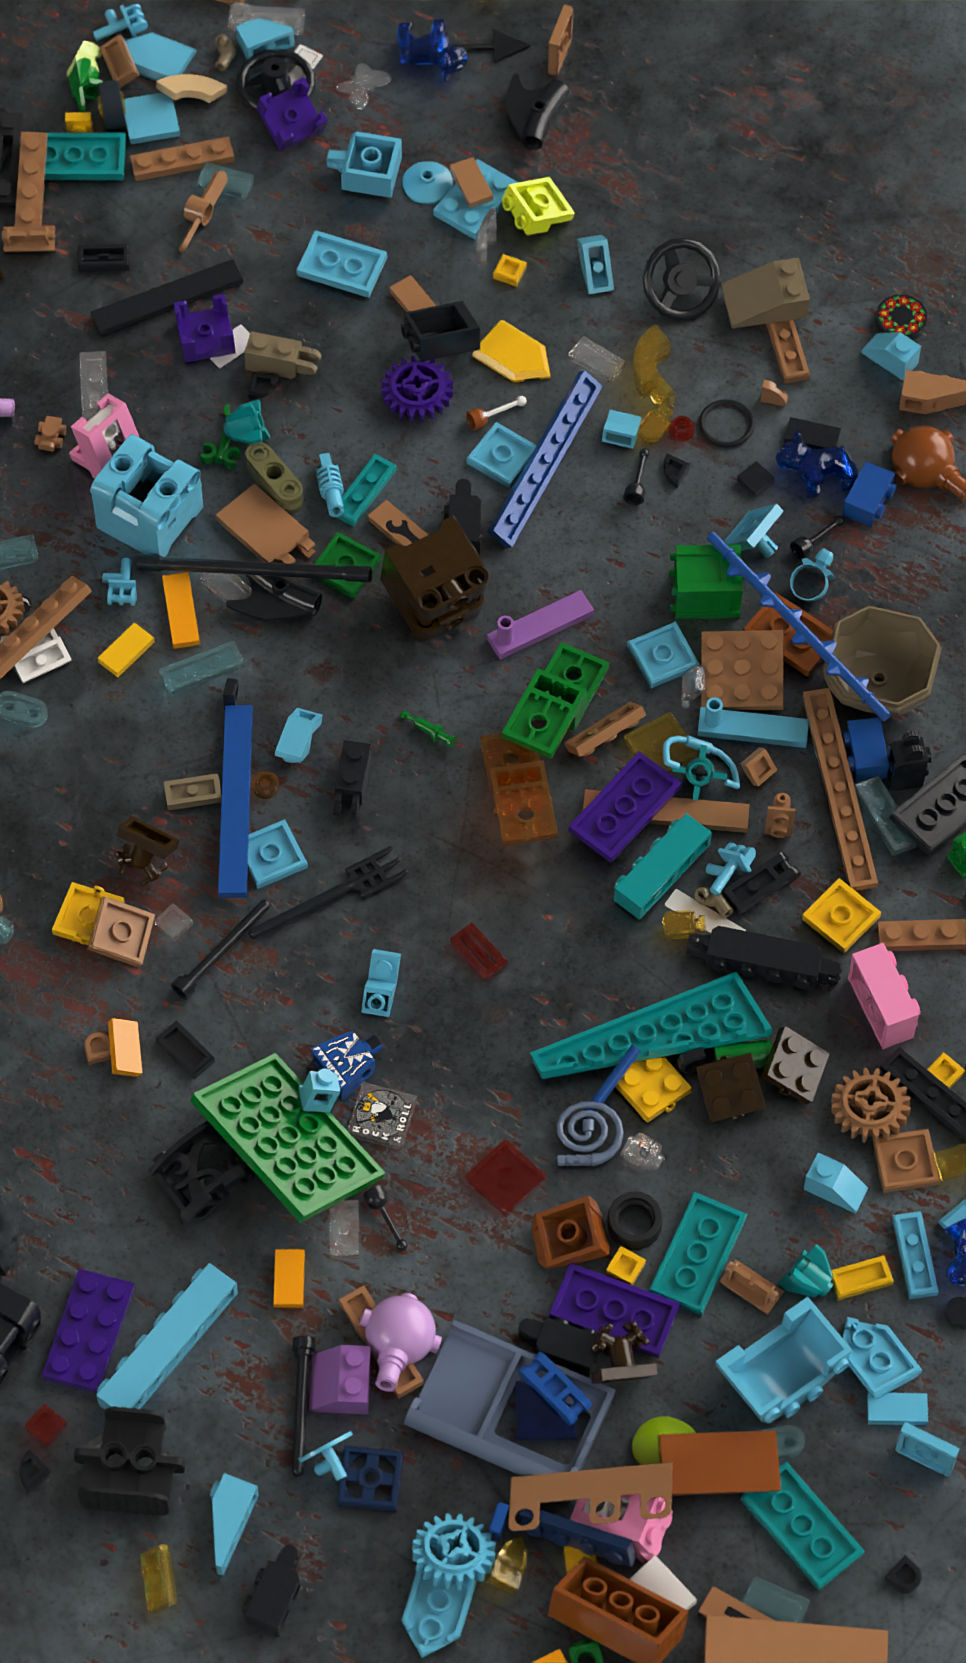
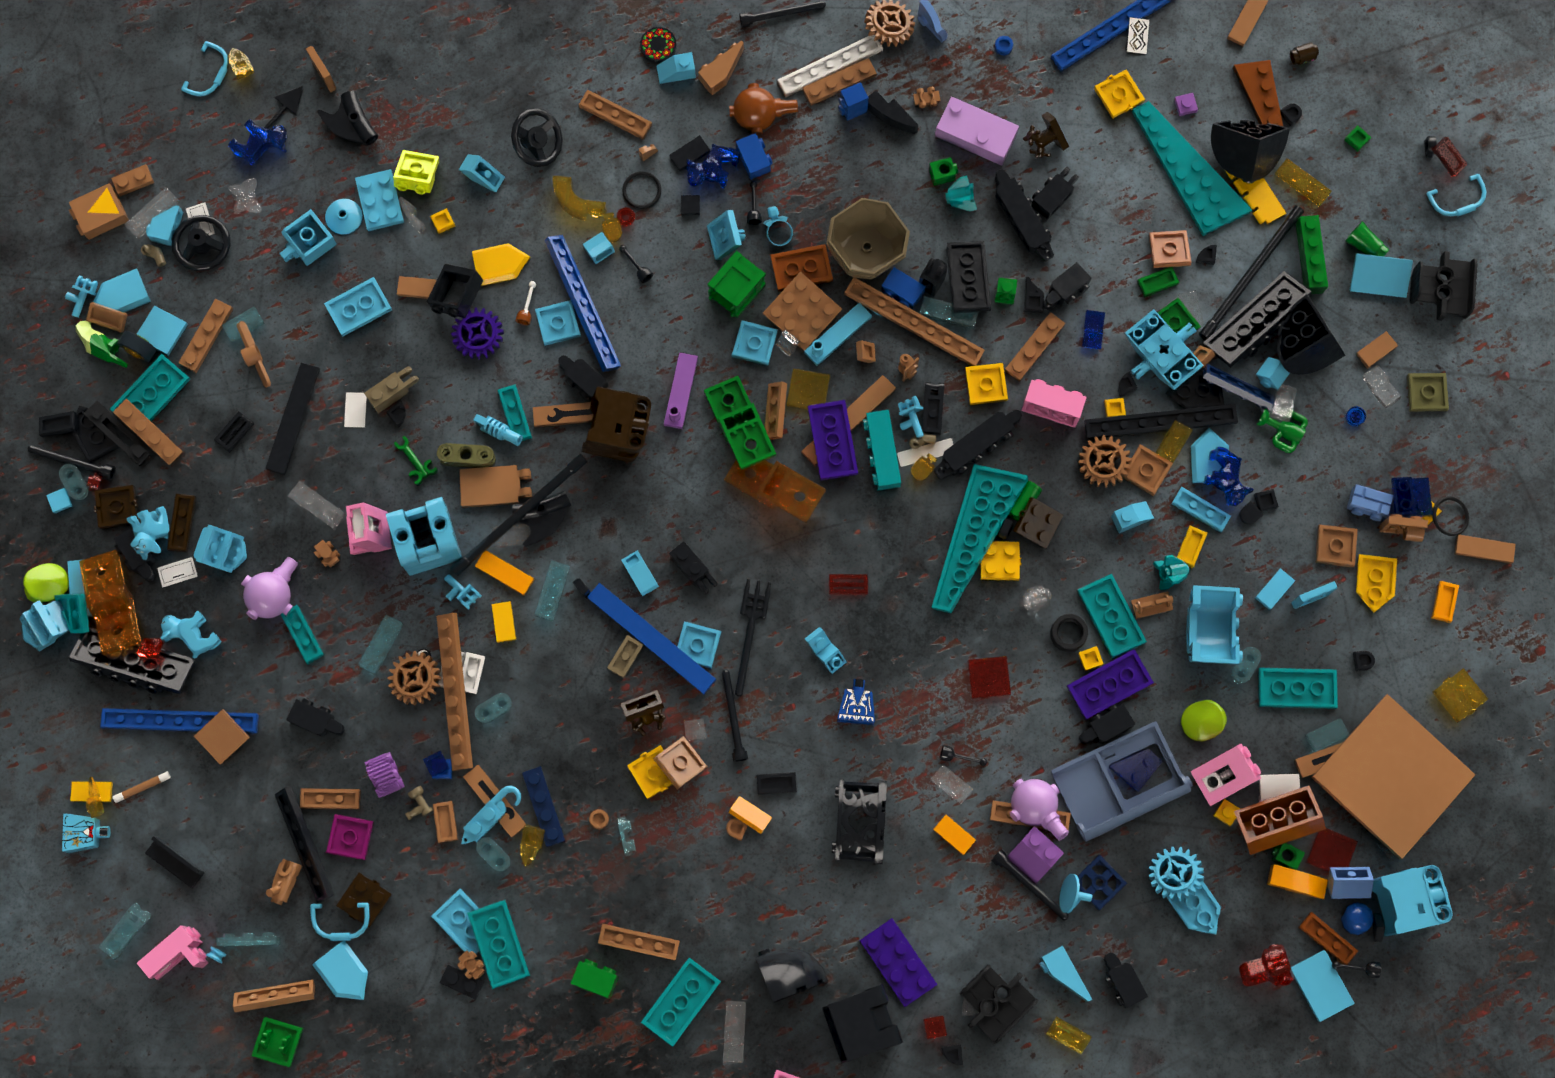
camera: 50 degrees left, 15 degrees up
medium nougat hinge [2,226,55,252] -> none
yellow plate [65,112,93,133] -> none
medium azure brick [96,1263,238,1410] -> none
tan tile [156,74,227,103] -> none
dark purple panel [174,294,236,362] -> none
green plate [190,1053,385,1223] -> none
teal brick [223,399,270,445] -> none
clear orange tile [252,770,279,799] -> none
dark purple panel [257,77,328,151] -> none
medium azure brick [298,1069,340,1113] -> none
green tile [313,532,383,599] -> none
tile [347,1082,417,1150] -> none
green piece [399,710,457,748] -> none
medium nougat tile [450,157,493,208] -> none
clear yellow plate [487,1536,527,1595] -> none
blue tile [489,1502,509,1542] -> none
medium nougat piece [509,1462,673,1531] -> none
blue plate [518,1352,592,1426] -> none
dark blue plate [519,1509,637,1567] -> none
dark orange slope [531,1195,610,1268] -> none
sand blue piece [556,1101,624,1166] -> none
clear tile [568,336,626,384] -> none
blue bar [583,1044,641,1119] -> none
dark brown piece [591,1321,658,1384] -> none
dark orange tile [658,1431,781,1496] -> none
medium azure piece [662,735,740,789] -> none
black tile [664,453,690,488] -> none
teal brick [672,744,727,800] -> none
blue plant [707,532,891,721] -> none
dark tan slope [721,258,810,329] -> none
plate [761,1026,830,1104] -> none
medium azure tile [843,1317,922,1398] -> none

